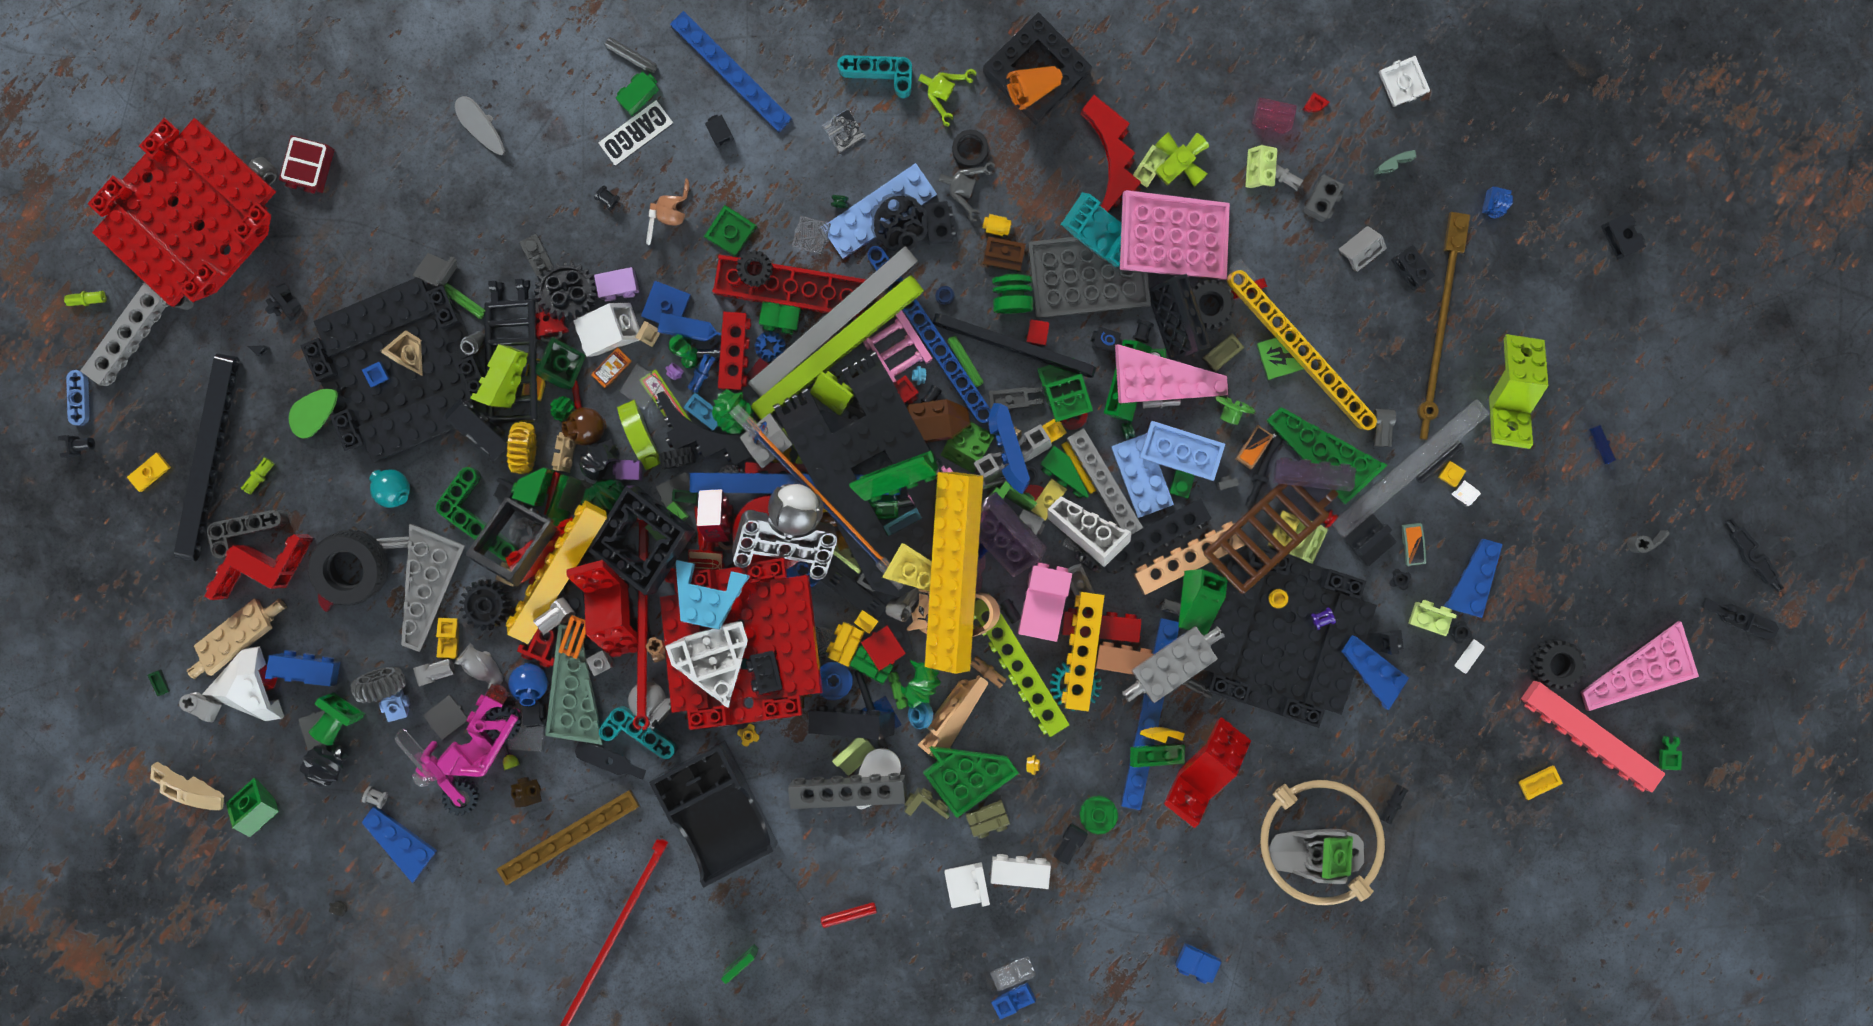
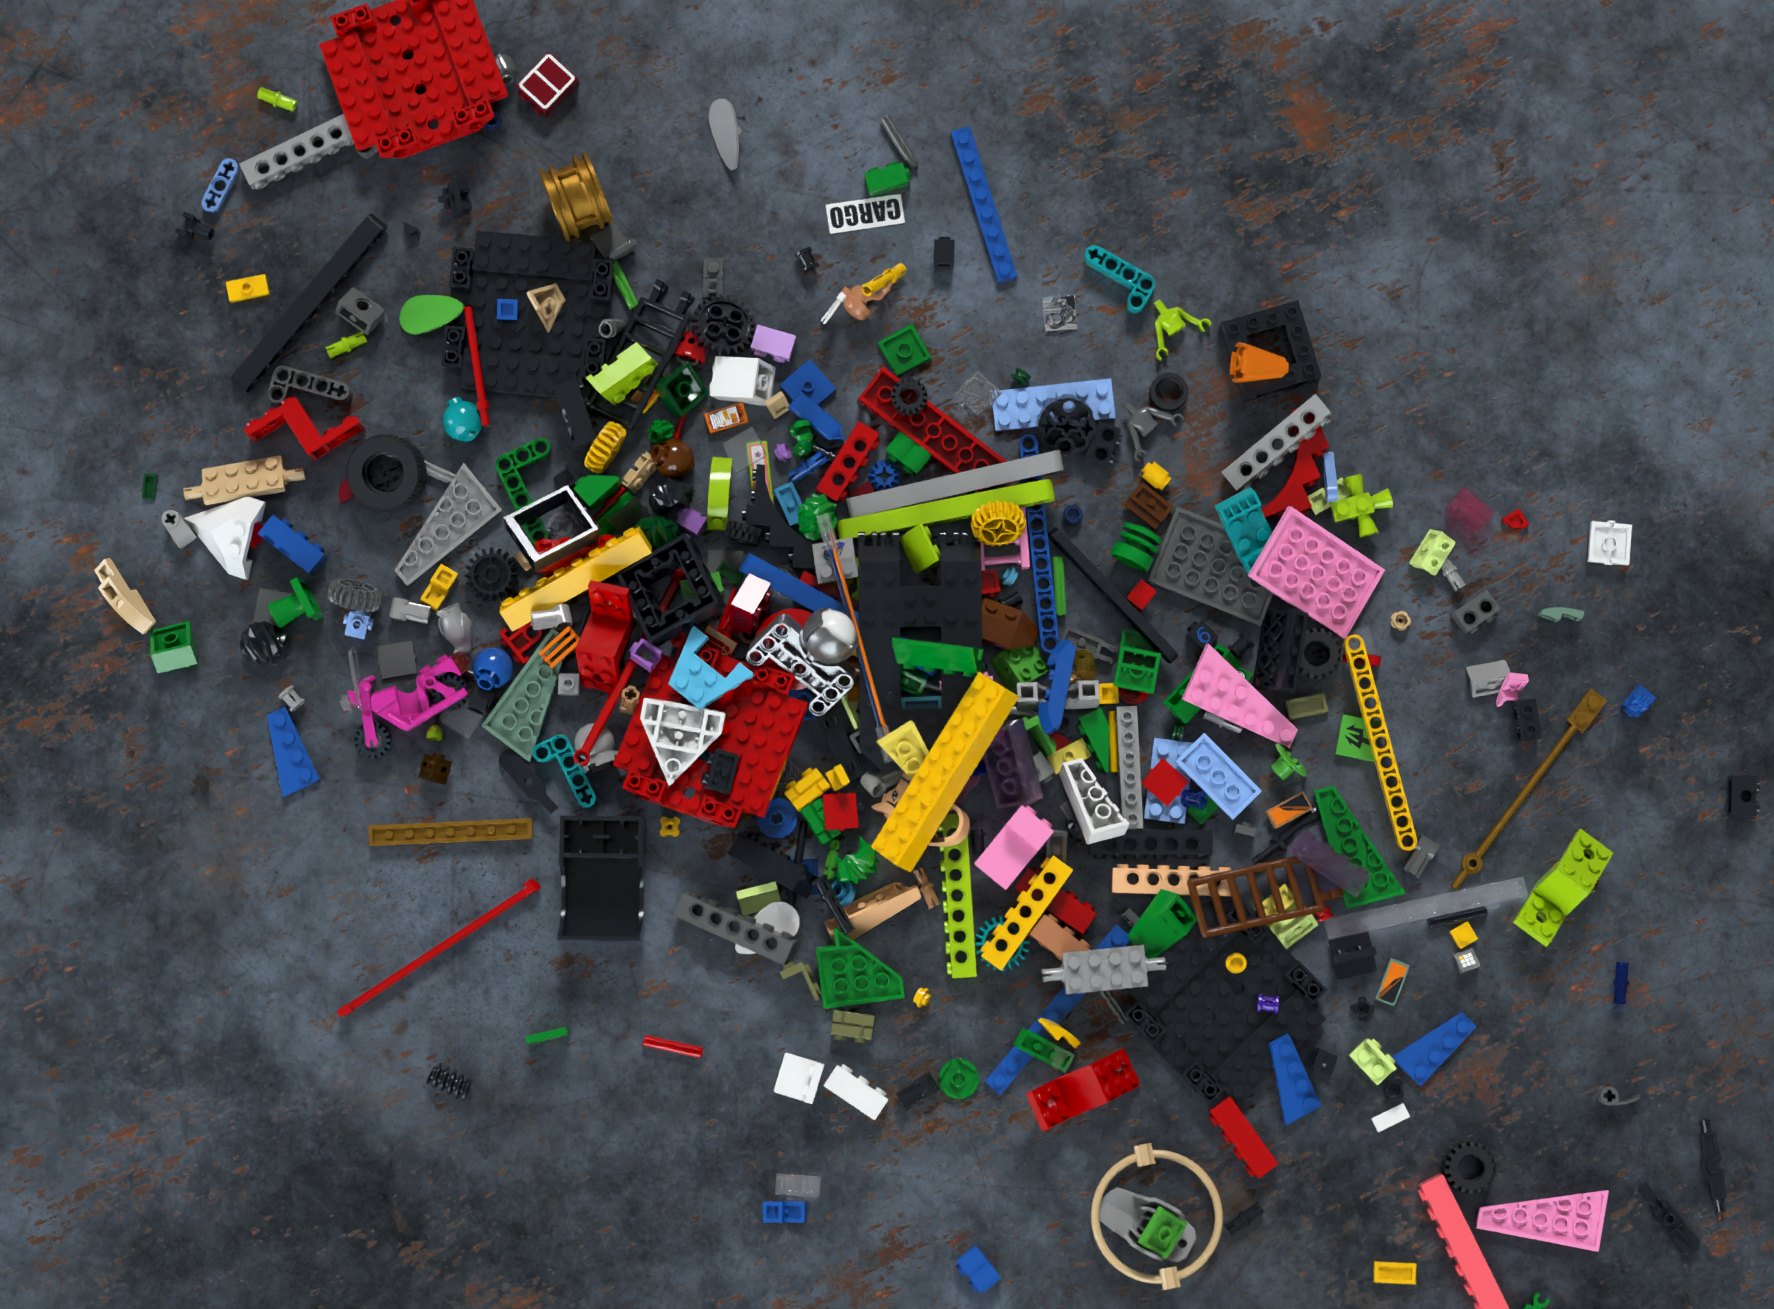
camera: 30 degrees right, 5 degrees down
none -> dark grey brick [335,287,385,336]
none -> red bar [464,306,490,426]
none -> dark blue plate [484,110,502,130]
none -> pearl gold wheel [538,152,614,242]
none -> medium lavender window [629,638,662,673]
none -> black pin [811,874,855,935]
none -> yellow pin [861,263,907,296]
none -> yellow gear [971,500,1026,547]
none -> clear yellow brick [1073,649,1098,680]
none -> red piece [1141,758,1189,807]
none -> clear blue bush [1180,789,1208,809]
none -> red brick [1208,1096,1278,1179]
none -> light grey brick [1222,394,1333,492]
none -> medium blue beam [1322,452,1338,502]
none -> tan plate [1391,611,1411,631]
none -> bright pink slope [1496,673,1529,707]

